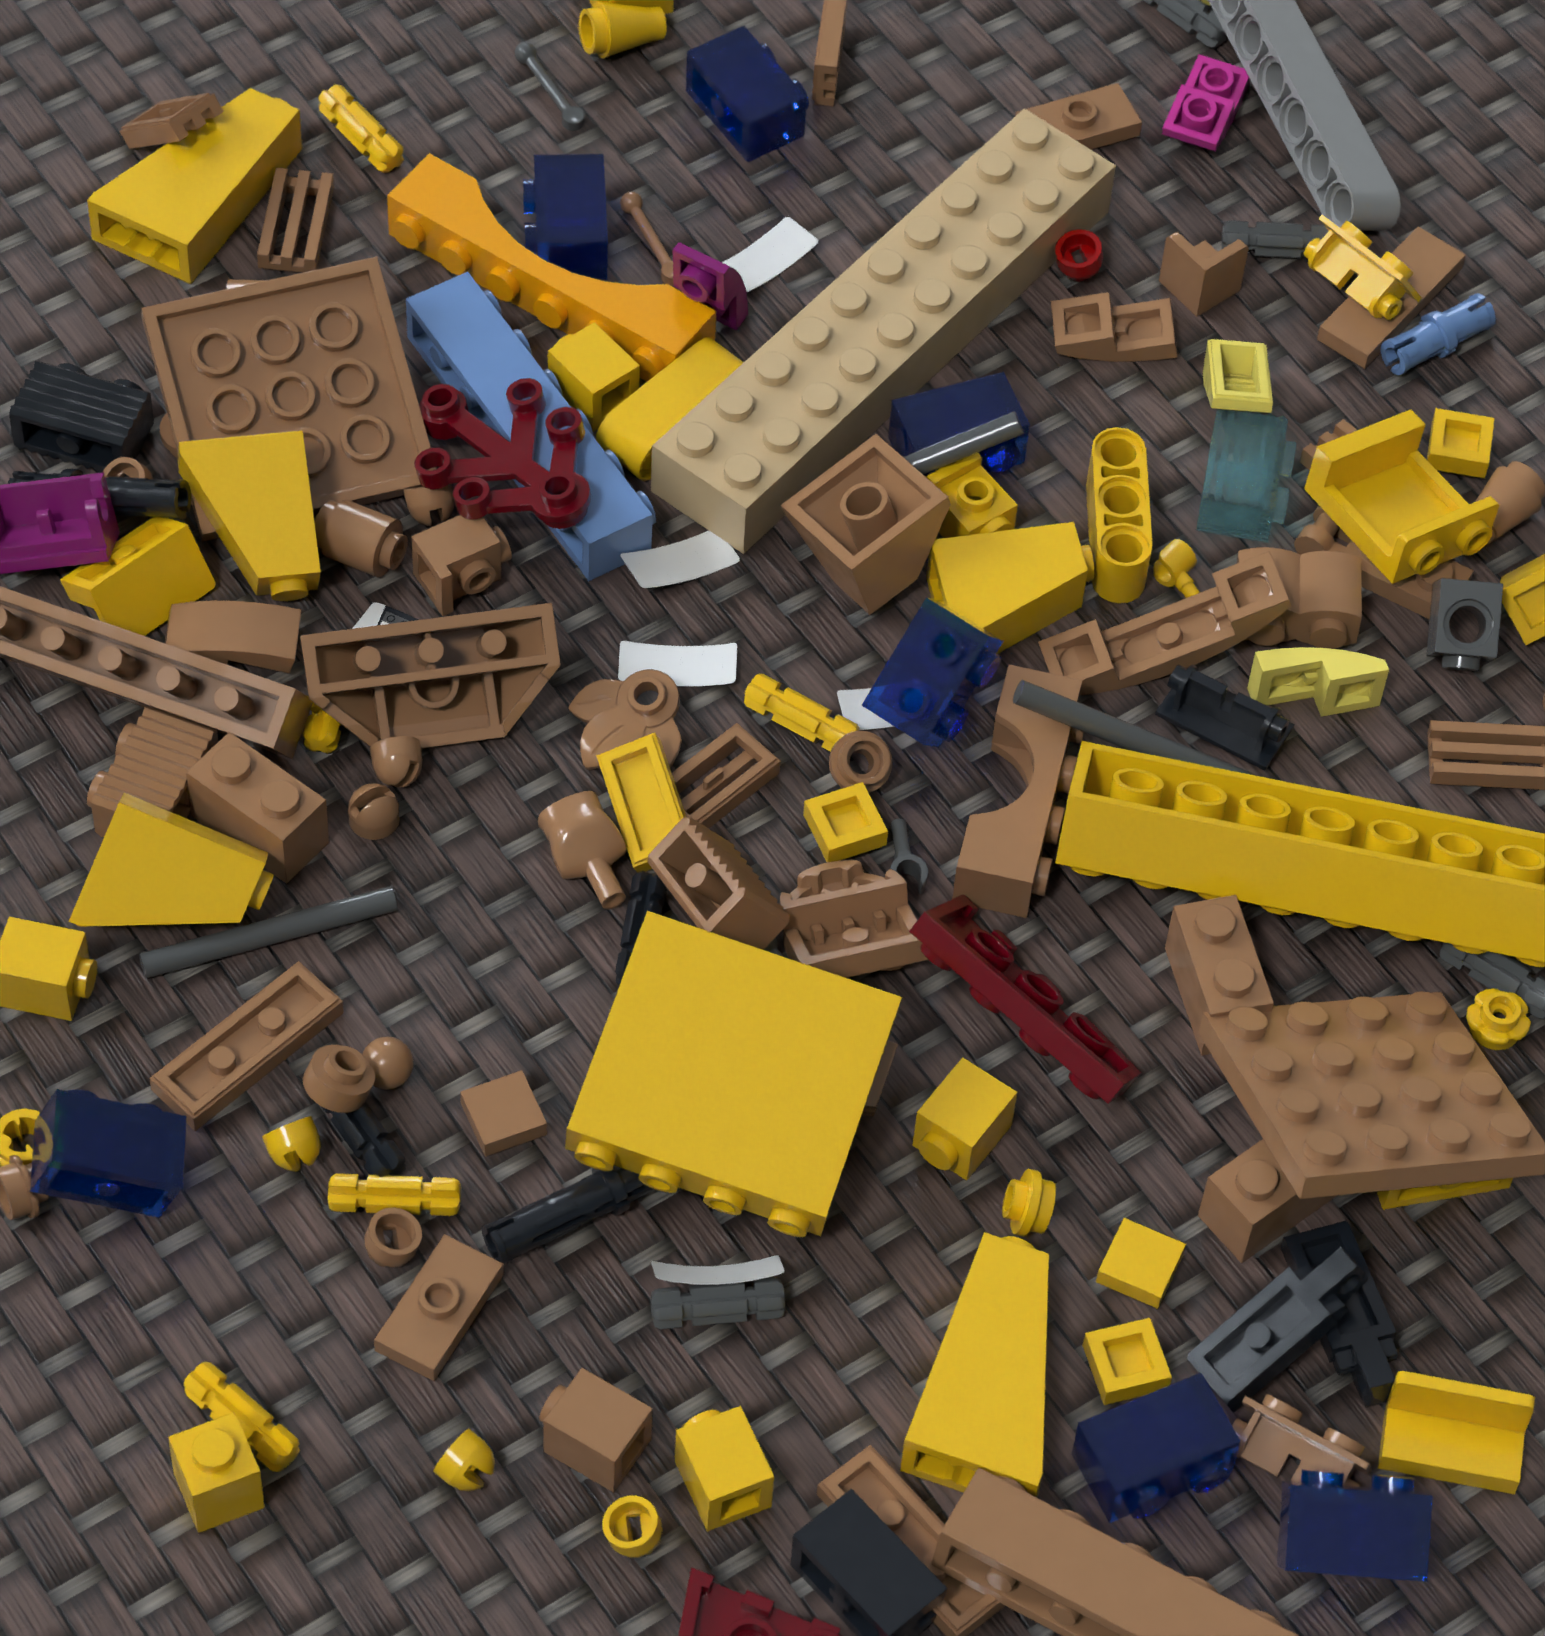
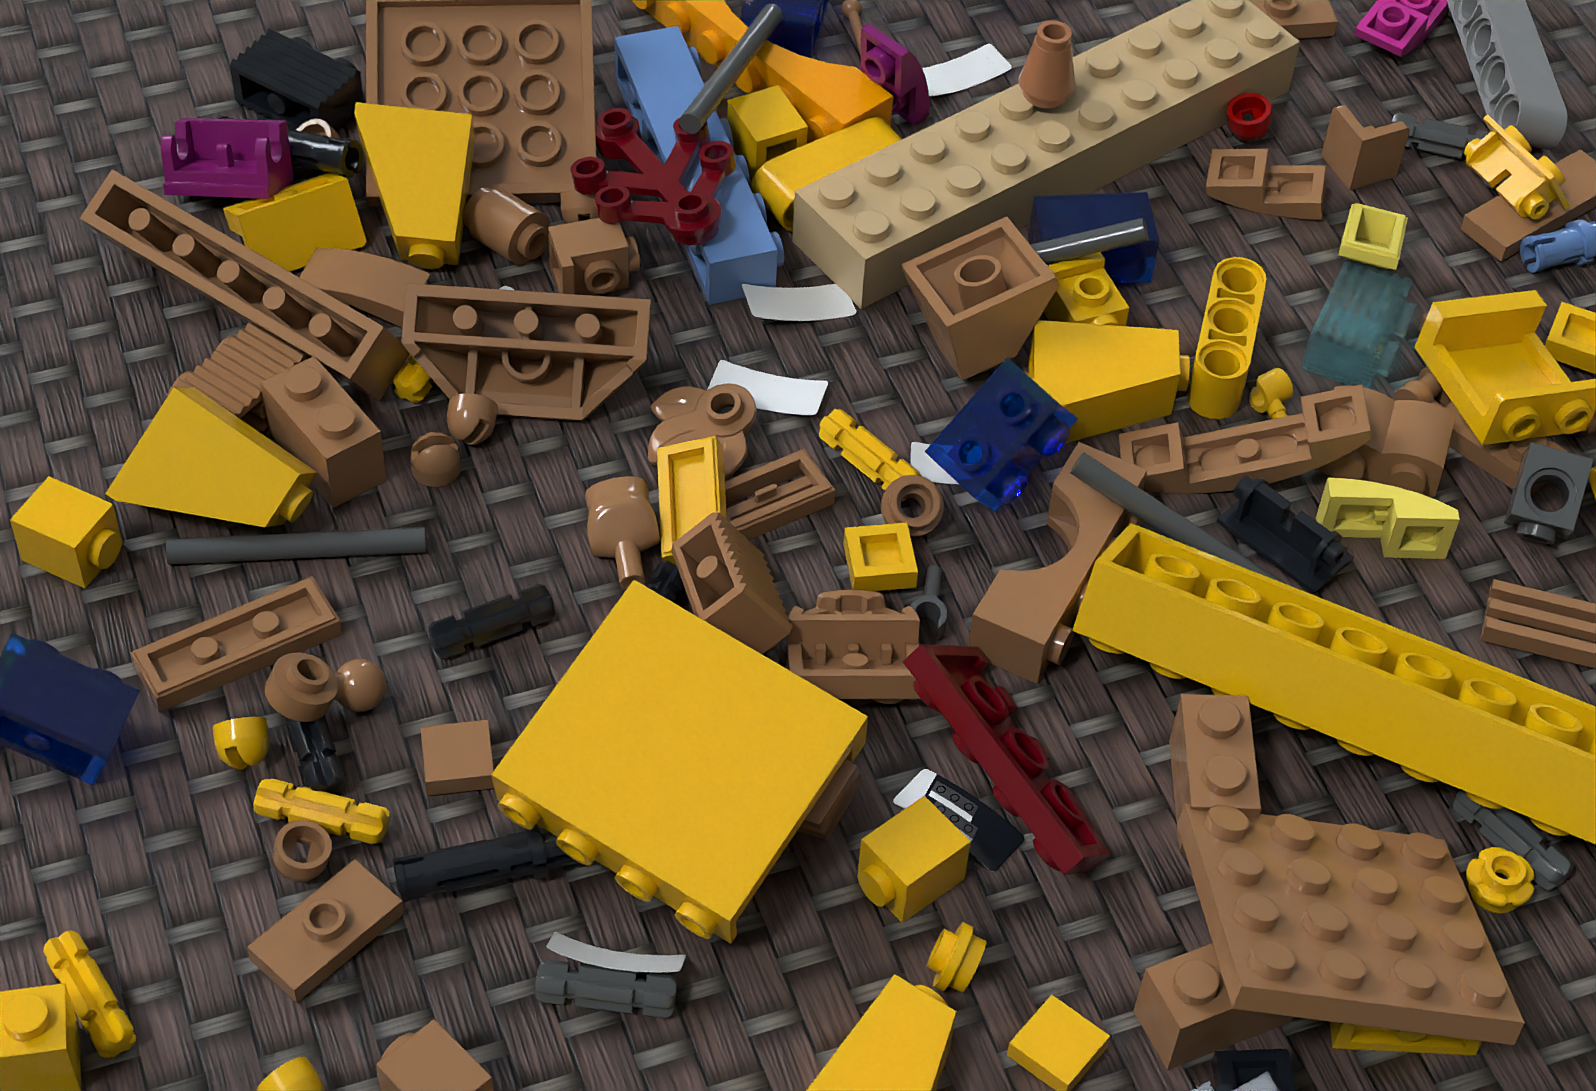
camera: 15 degrees right, 5 degrees down
none -> black axle [428,584,555,659]
none -> dark grey bar [679,4,783,134]
none -> sticker [893,769,1024,872]
none -> nougat cone [1019,20,1075,108]

